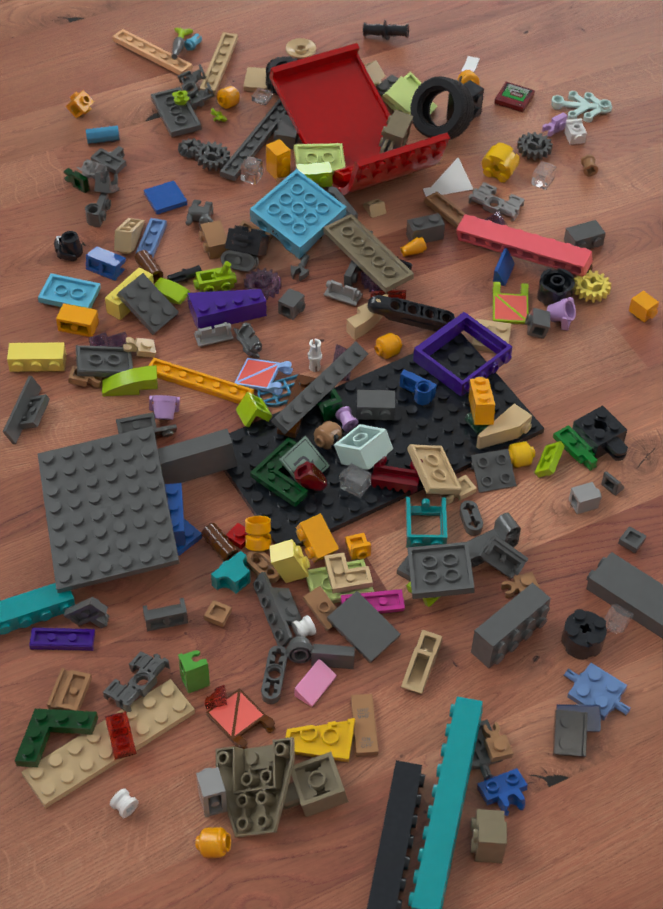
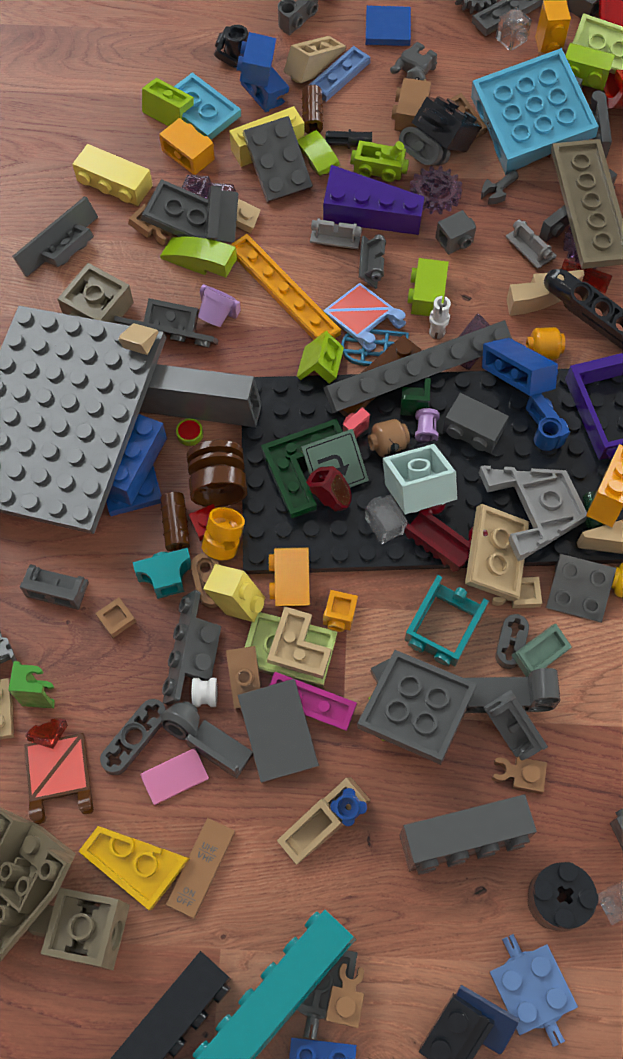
camera: 30 degrees right, 15 degrees up
none -> dark tan brick [58,263,134,323]
none -> tan slope [118,323,159,355]
none -> lime panel [142,78,194,126]
none -> tile [176,418,203,446]
none -> reddish brown wheel [187,440,247,507]
none -> dark grey panel [205,186,239,243]
none -> blue brick [237,32,276,87]
none -> blue plate [330,788,367,826]
none -> coral plate [343,408,370,438]
none -> lime brick [407,258,449,316]
none -> light grey wing [479,465,587,561]
none -> blue brick [482,338,558,396]
none -> sand green tile [512,623,572,677]

